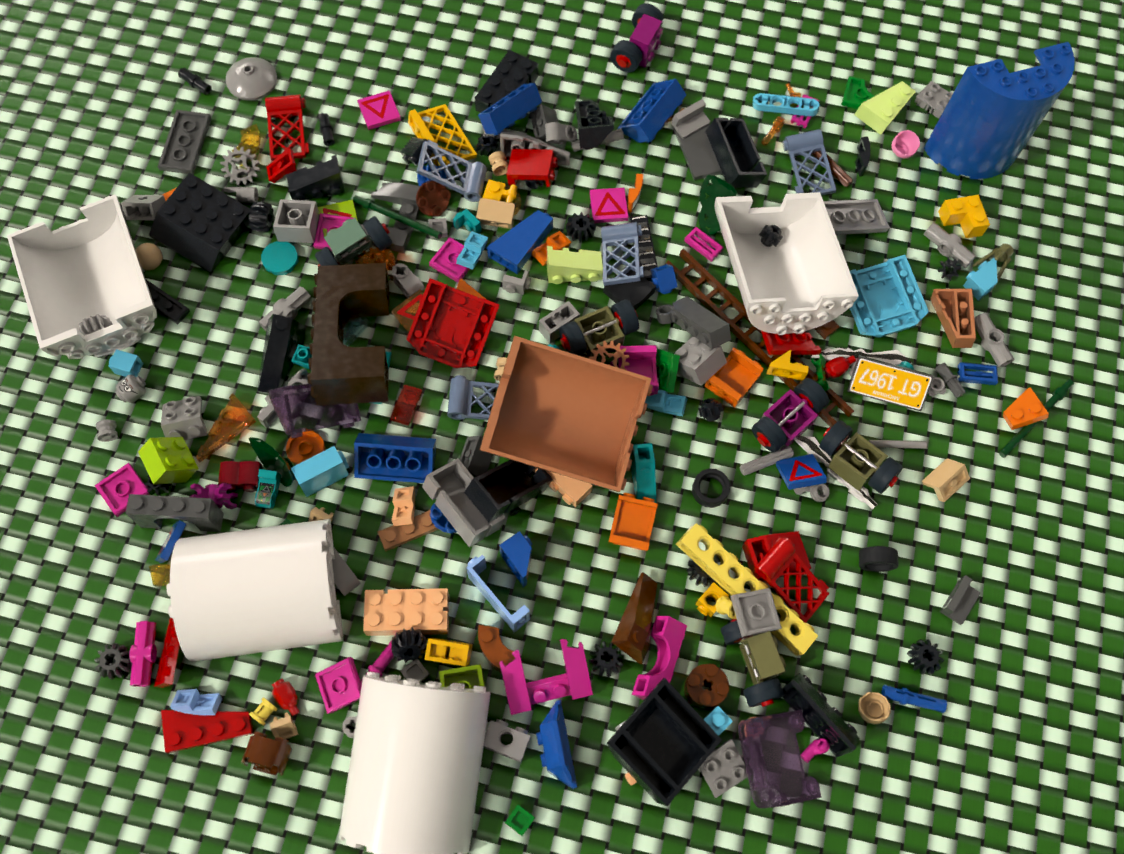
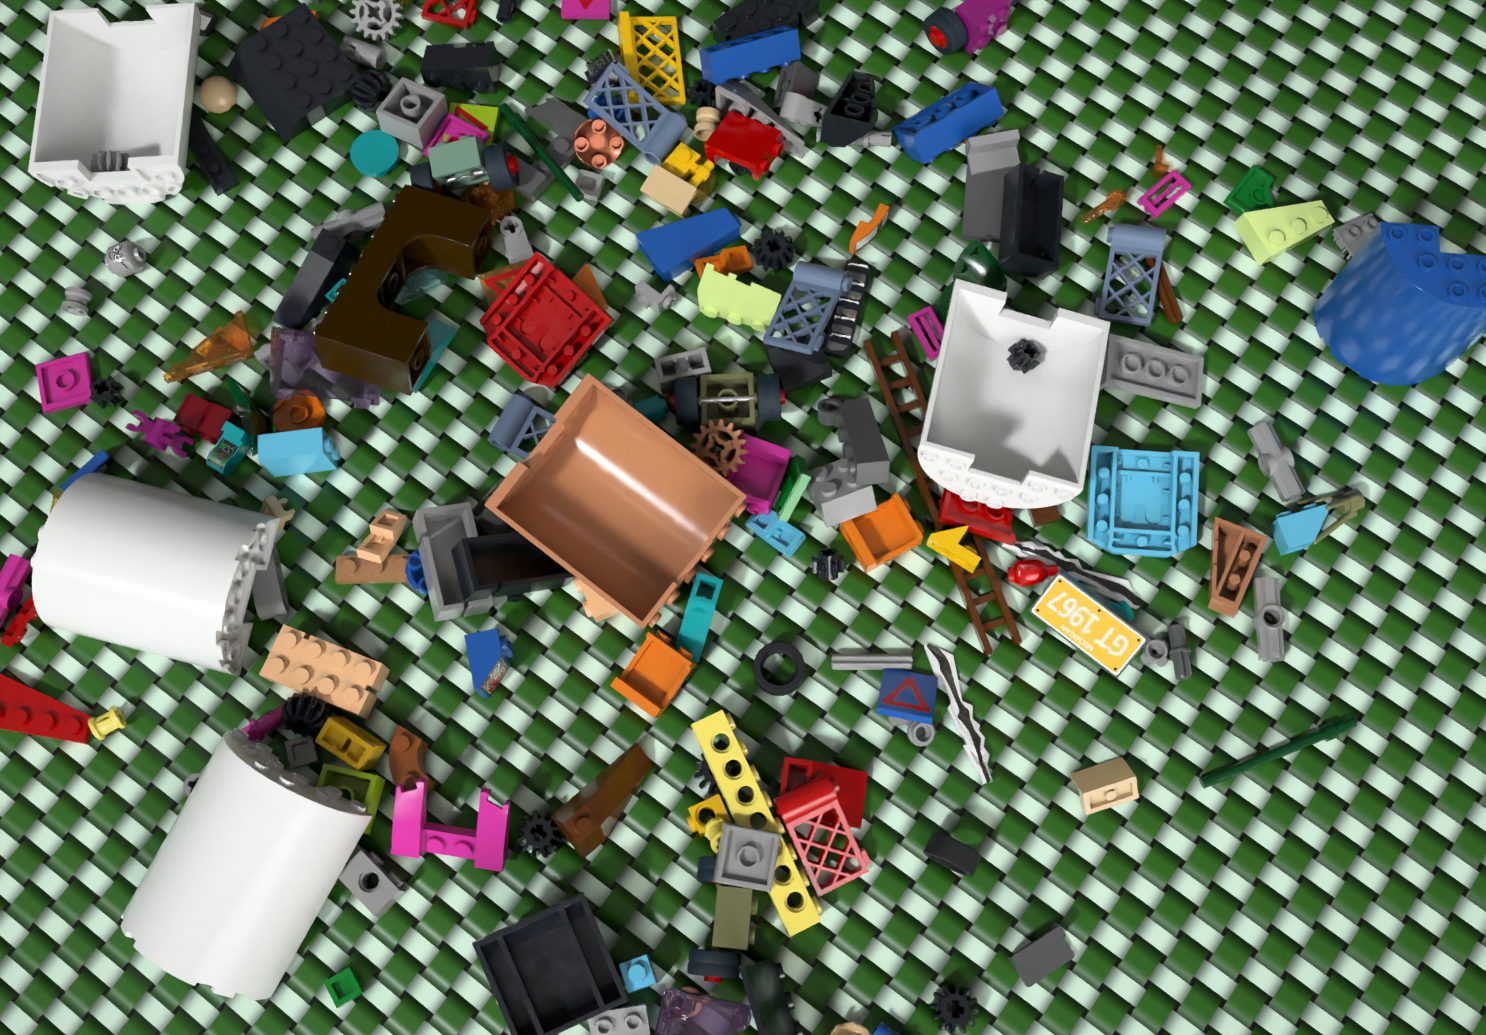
camera: 30 degrees right, 5 degrees up
medium azure brick [108,349,143,377] -> none
light grey brick [121,195,166,220] -> none
dark grey arch [125,494,224,532] -> none
lime brick [138,437,199,484] -> none
light grey bracket [161,396,207,440] -> none
light blue slope [170,689,222,716] -> none
reddish brown brick [241,731,292,776] -> none
red slope [266,149,296,183] -> none
tan tile [269,713,298,739] -> none
red plant [272,678,300,717] -> none
dark pink tile [315,657,362,714] -> none
blue slope [354,433,436,483] -> none
clear red slope [390,385,423,426] -> none
dark pink tile [429,237,470,283] -> none
teal bracket [453,208,482,234] -> none
medium azure slope [456,231,488,270] -> none
light blue panel [466,555,530,632] -> none
blue wedge [536,700,577,789] -> none
dark pink tile [589,188,628,223] -> none
dark pink arch [632,616,687,700] -> none
blue brick [650,264,678,294] -> none
reddish brown brick [684,664,729,710] -> none
brick [752,378,829,452] -> none
medium azure beam [753,93,819,116] -> none
green piece [811,354,830,391] -> none
brick [819,420,903,494] -> none
black slope [855,136,871,177] -> none
light grey bar [869,440,927,449] -> none
bright pink hair [891,130,920,159] -> none
black gear [937,257,961,280] -> none
yellow brick [938,195,990,238] -> none
blue tile [958,362,998,385] -> none
orange wing [1003,387,1049,430] -> none

